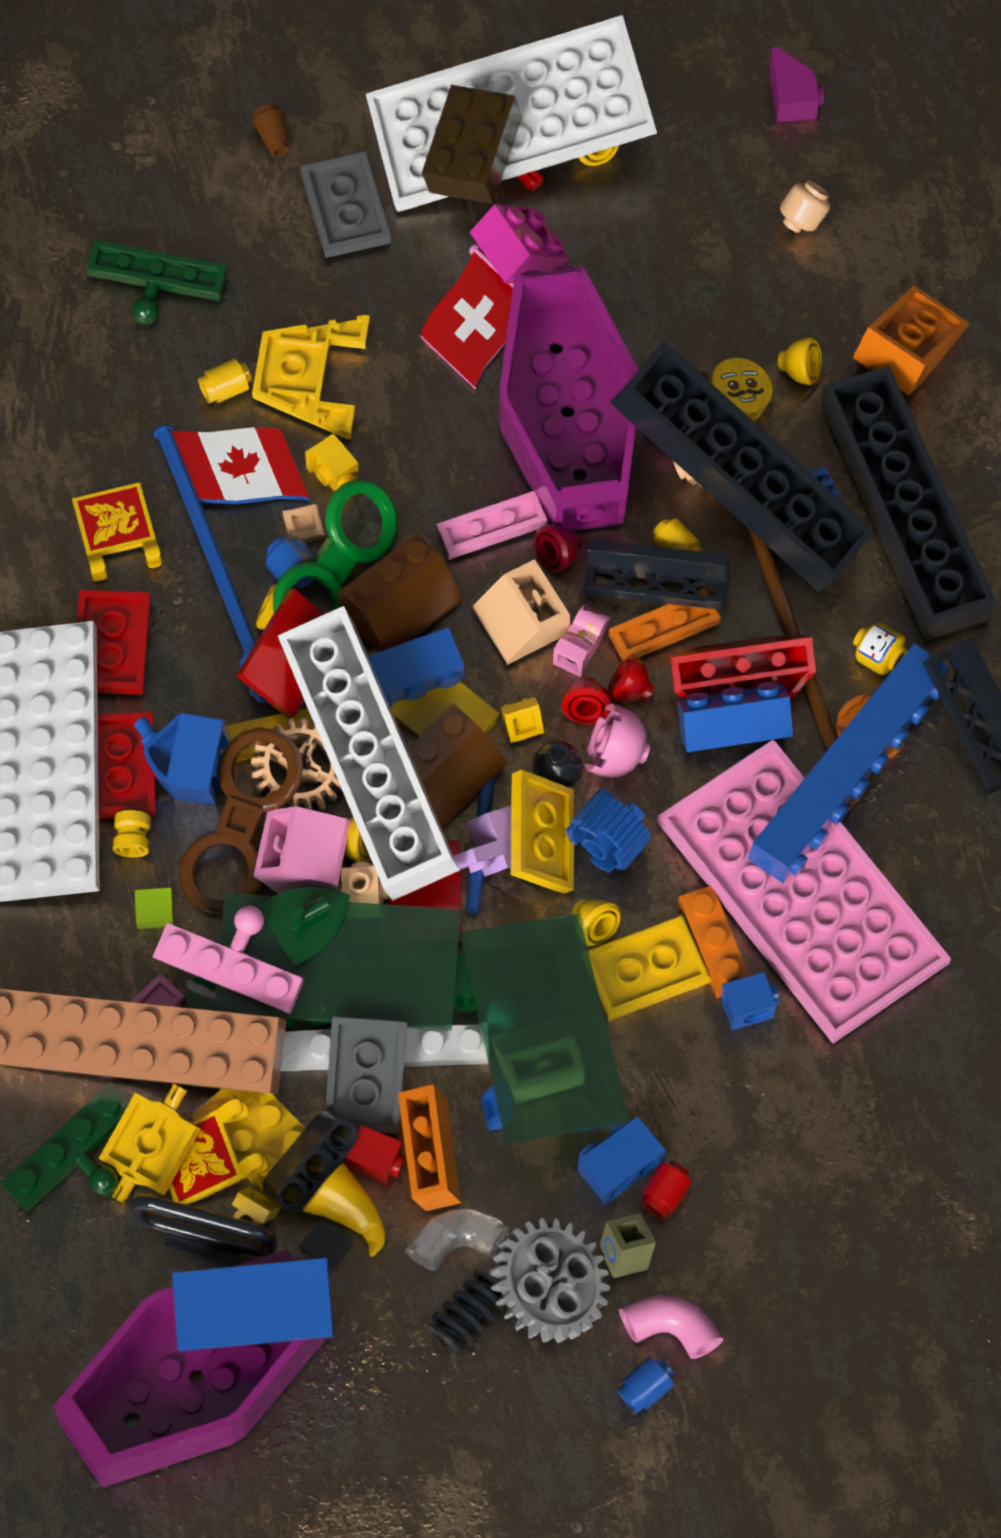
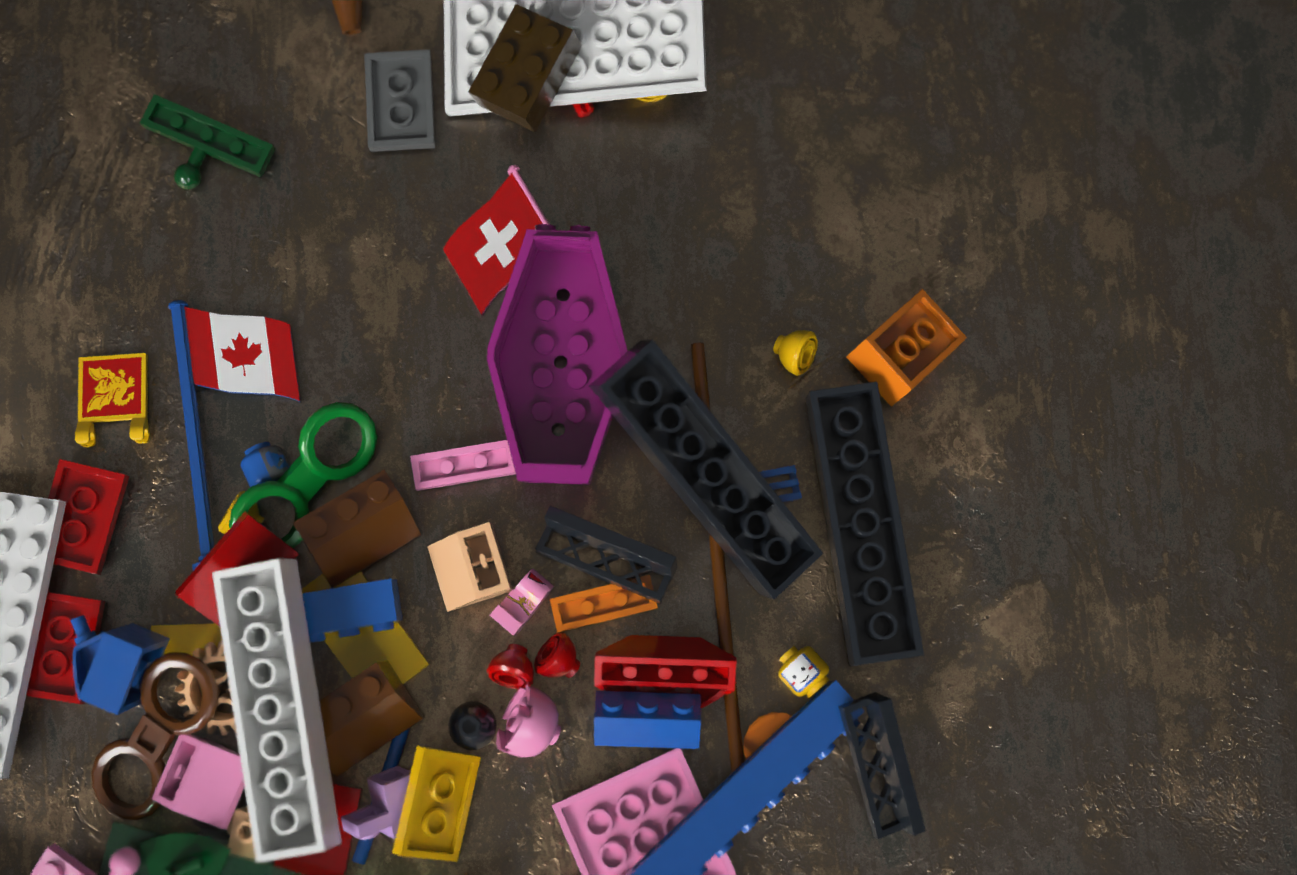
camera: 10 degrees right, 15 degrees up
yellow wheel [113,810,151,858] -> none
lime tile [135,888,174,929] -> none
yellow brick [198,358,252,404] -> none
yellow wing [252,315,370,439] -> none
light nougat tile [283,503,325,543] -> none
yellow brick [305,433,359,492] -> none
dark pink slope [470,204,570,284] -> none
yellow tile [501,697,544,743] -> none
dark red brick [534,524,582,573] -> none
blue brick [566,788,652,874] -> none
yellow brick [652,518,704,552] -> none
yellow head [708,358,772,422] -> none
magenta slope [769,47,824,122] -> none
light nougat head [780,180,830,233] -> none

